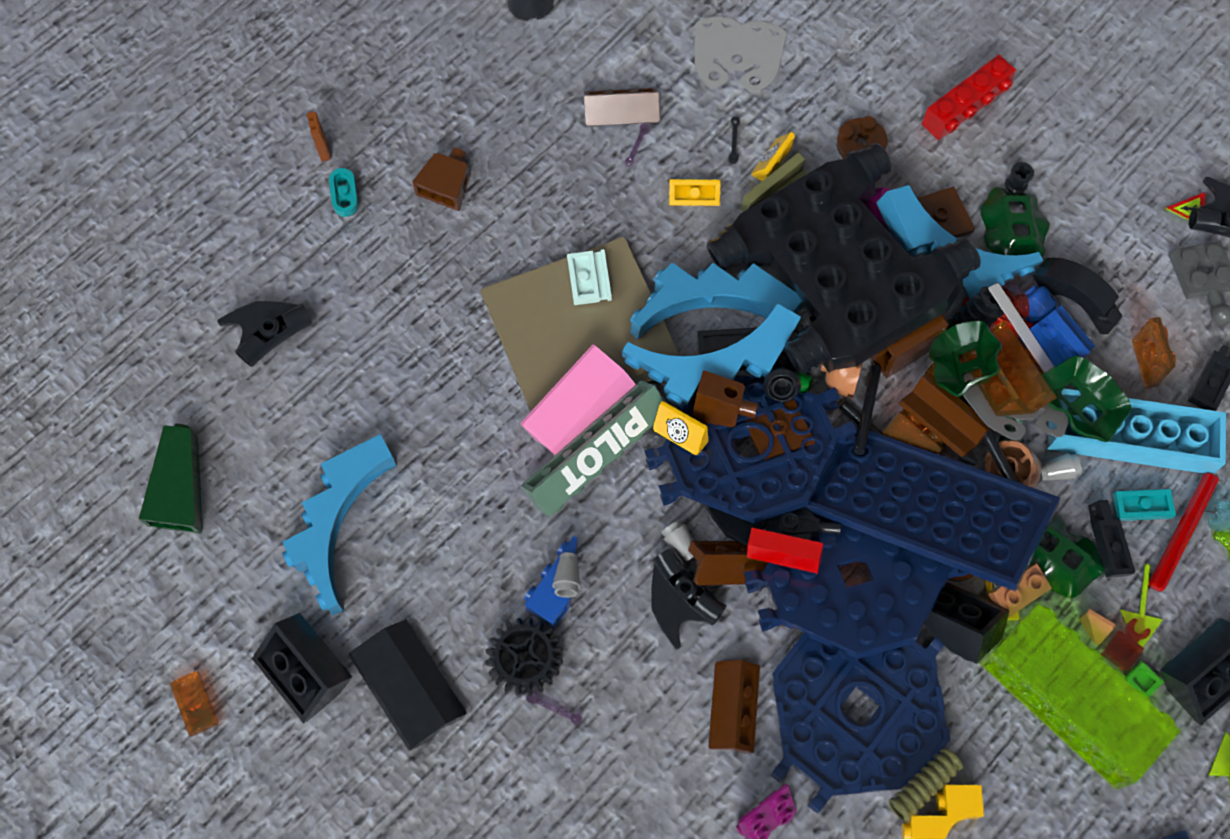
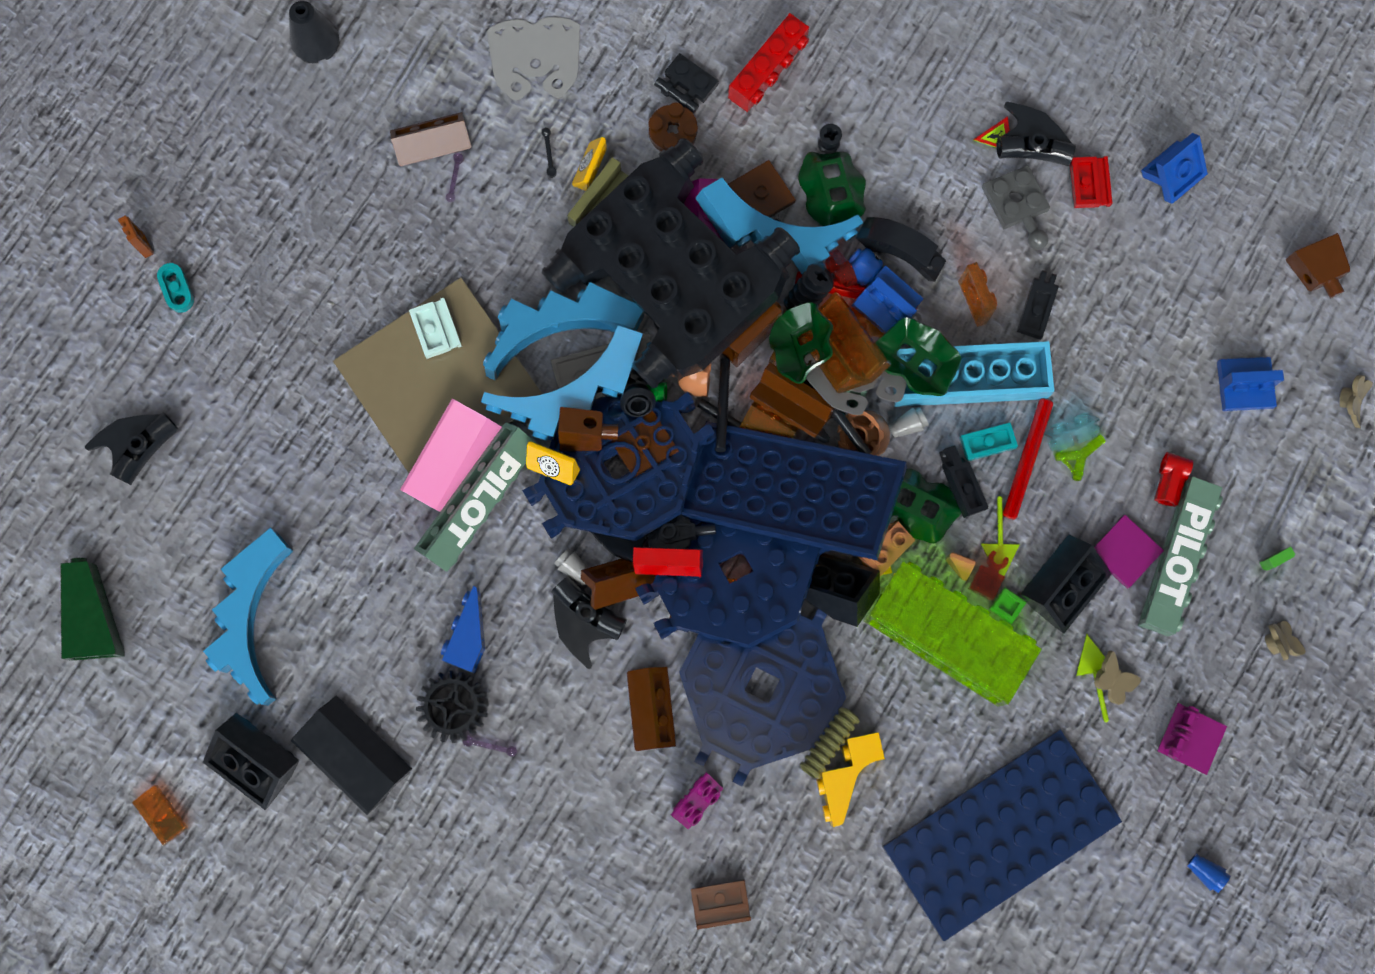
camera: 15 degrees left, 10 degrees up
reddish brown torso [412,148,470,211] -> none
light grey cone [552,552,581,598] -> none
yellow slope [669,179,720,205] -> none
white sticker [988,283,1054,372] -> none
none -> black plate [654,53,719,113]

